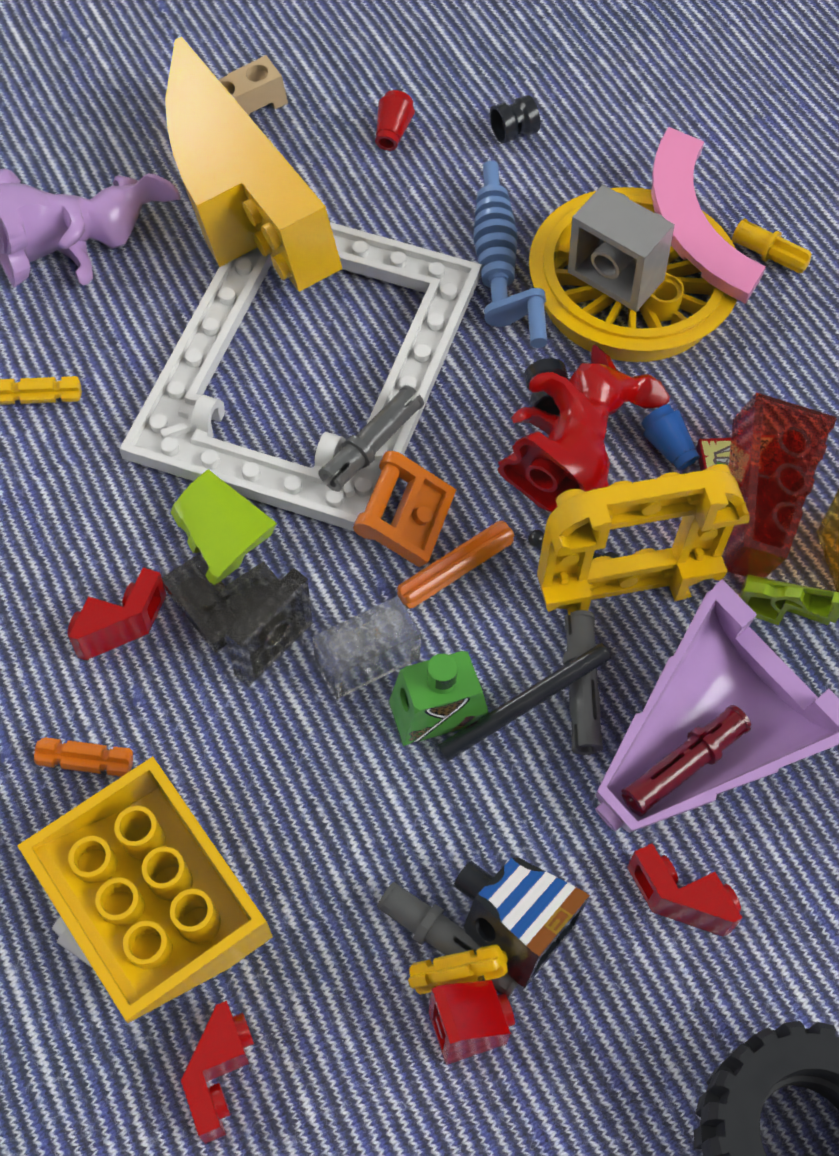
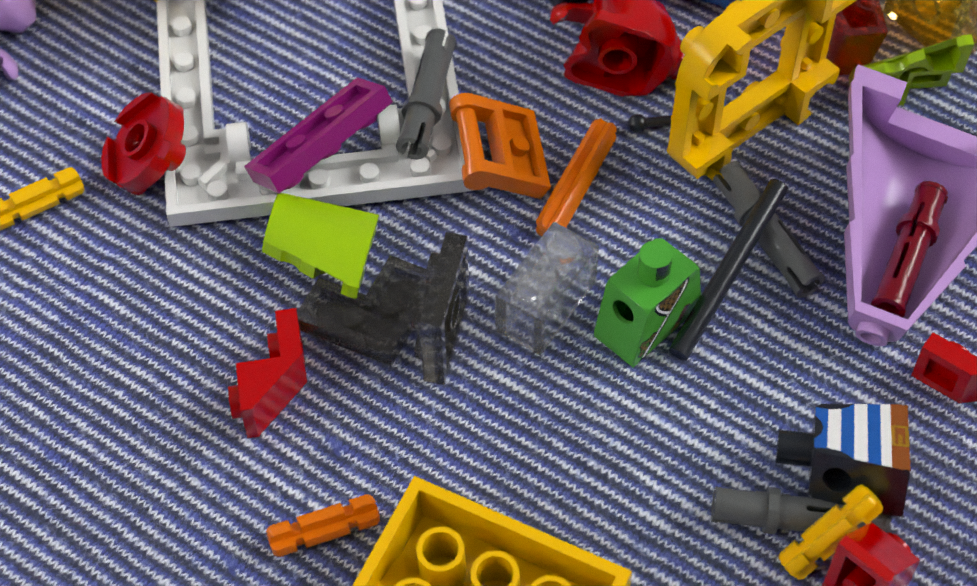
camera: 25 degrees left, 5 degrees down
none -> red plate [101,93,186,195]
none -> magenta plate [244,77,393,193]

